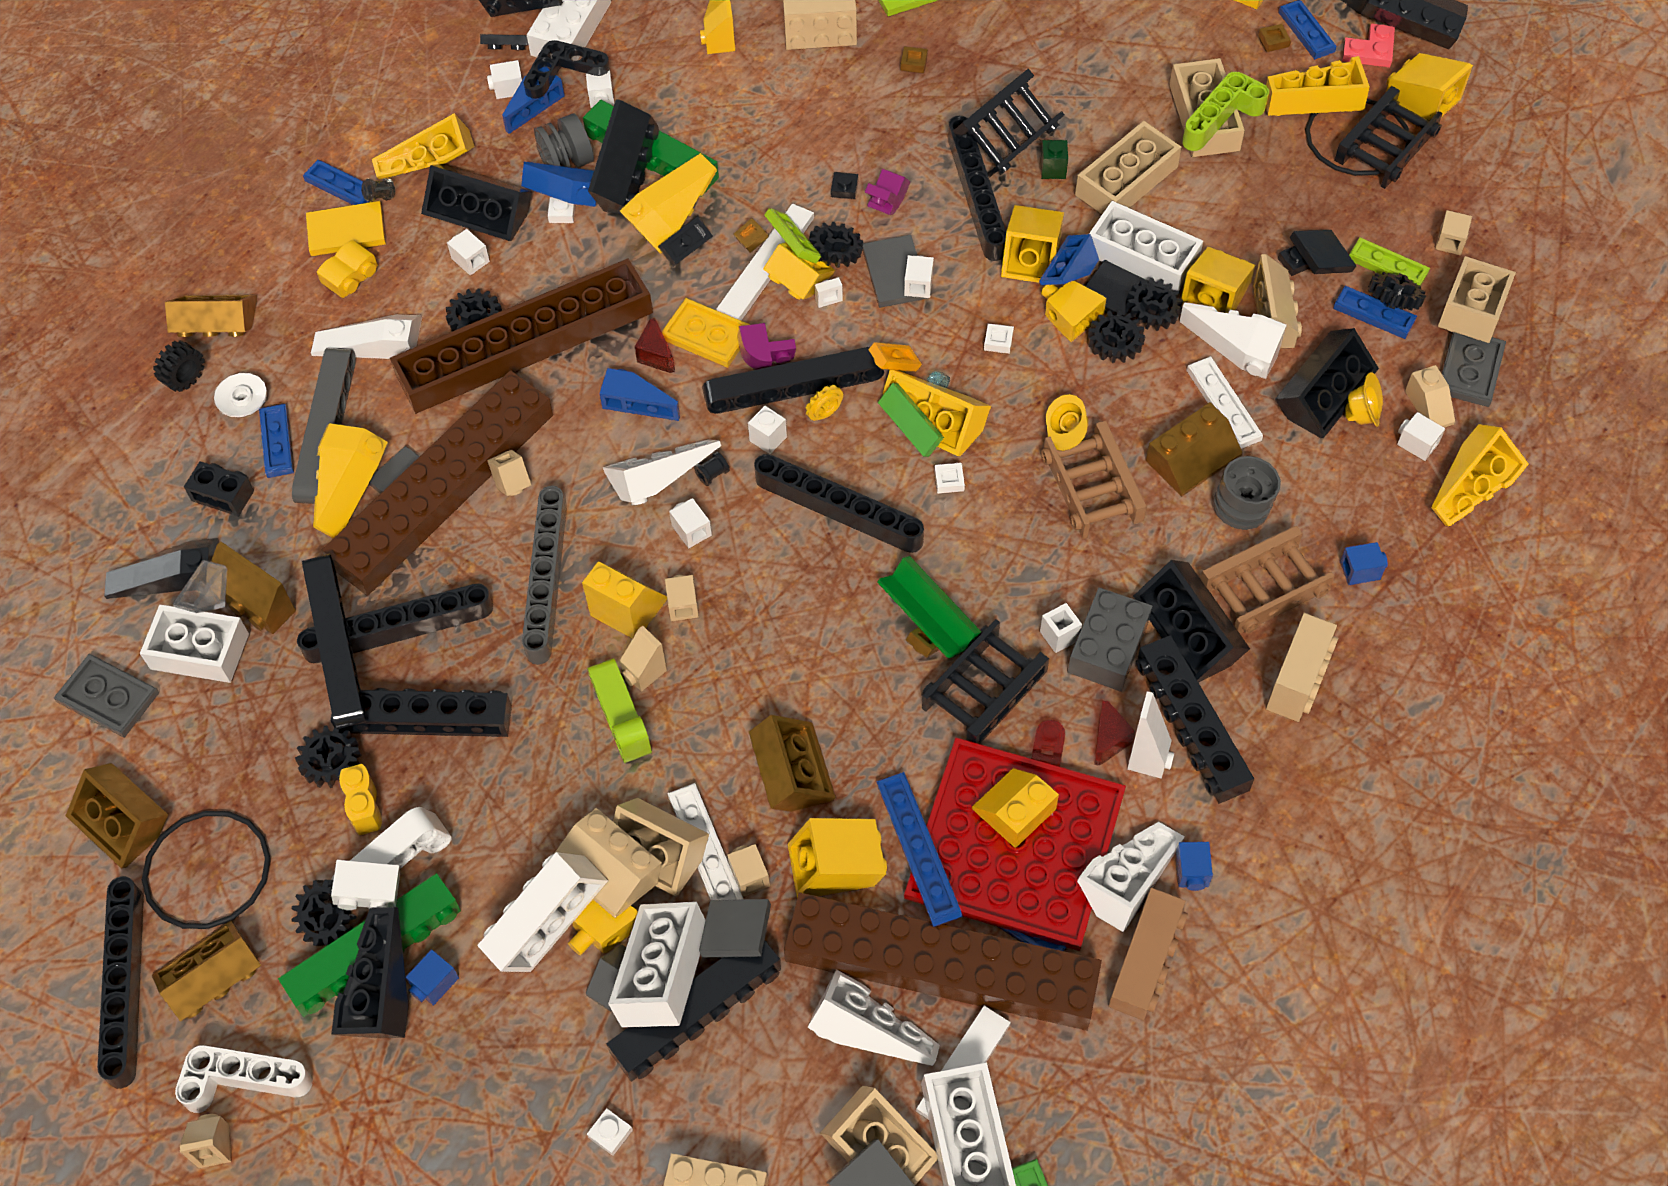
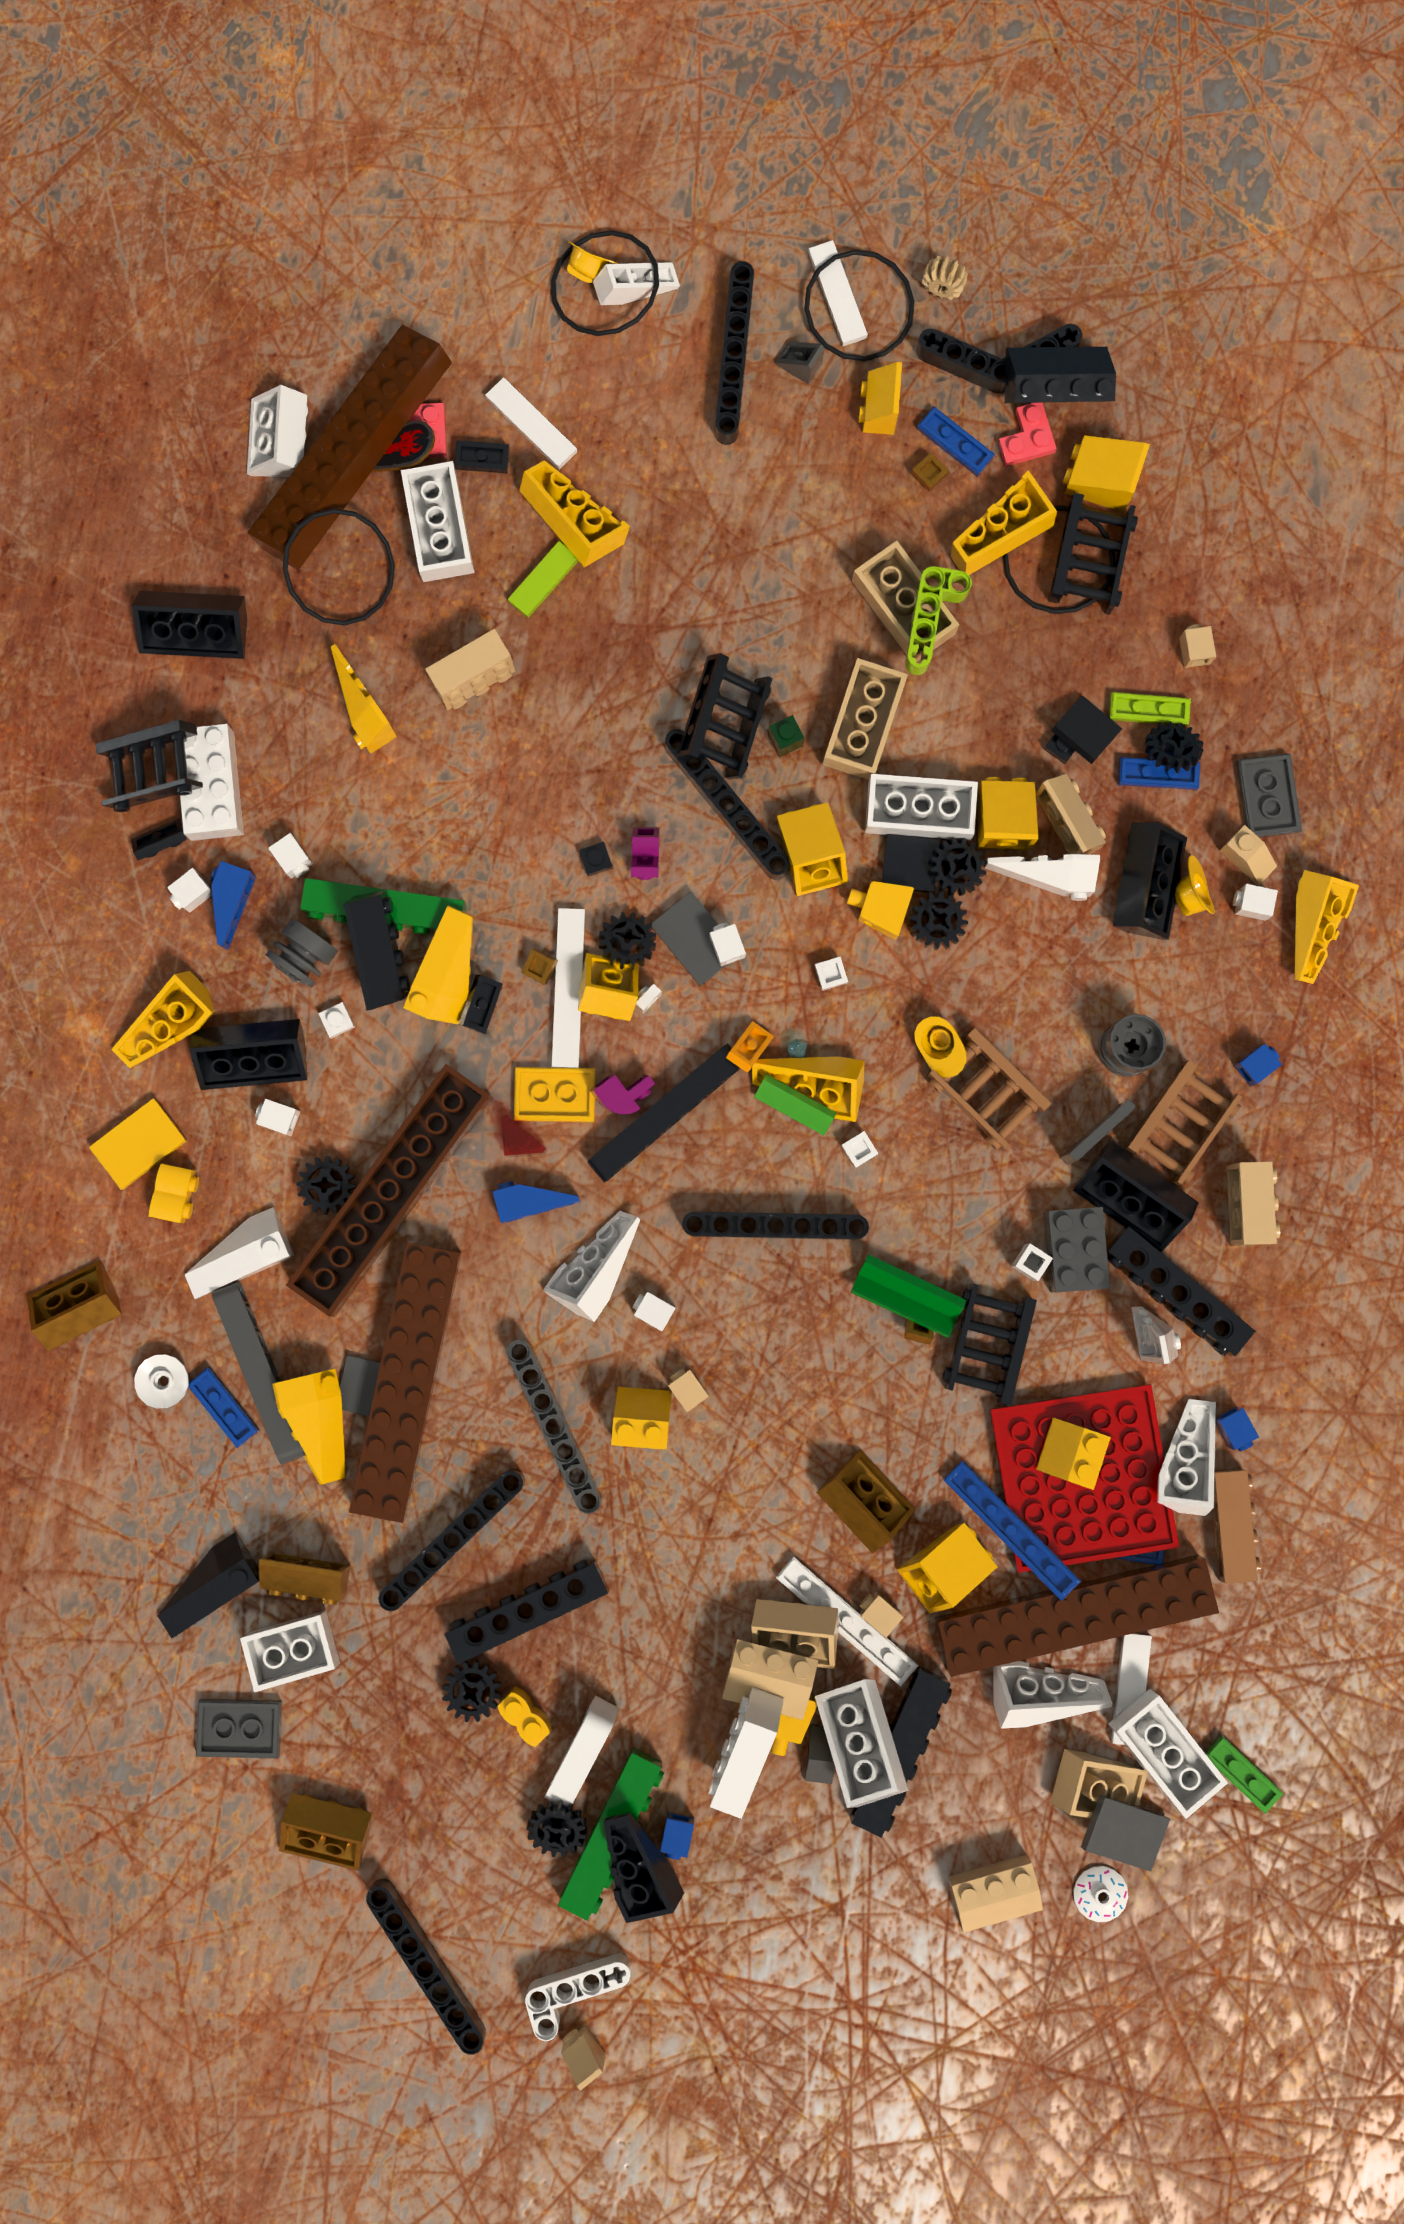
camera: 30 degrees left, 25 degrees up
black piece [141,811,271,929] -> none
pearl gold slope [152,921,261,1022] -> none
black tyre [153,340,205,392] -> none
clear slope [173,560,227,613] -> none
black brick [184,461,254,517] -> none
black beam [302,554,367,730] -> none
blue tile [303,160,378,205] -> none
white brick [331,860,400,910] -> none
clear smoke bush [361,178,395,202] -> none
tan brick [487,450,531,496] -> none
blue slope [521,161,596,207] -> none
black beam [523,40,610,99] -> none
lime beam [587,658,652,763] -> none
white plate [587,1108,633,1156] -> none
tan slope [620,626,667,692] -> none
black bush [694,452,730,486] -> none
dark grey tile [699,899,771,957] -> none
white brick [748,406,787,454] -> none
lime tile [764,208,821,264] -> none
yellow gear [805,385,843,421] -> none
pearl gold plate [900,46,928,73] -> none
clear red plate [1031,720,1065,767] -> none
blue slope [1039,234,1099,285] -> none
clear red slope [1094,700,1135,766] -> none
pearl gold slope [1146,402,1243,497] -> none
white tile [1187,357,1263,449] -> none
tan brick [1438,256,1516,343] -> none
none -> dark grey tile [1060,1100,1135,1164]

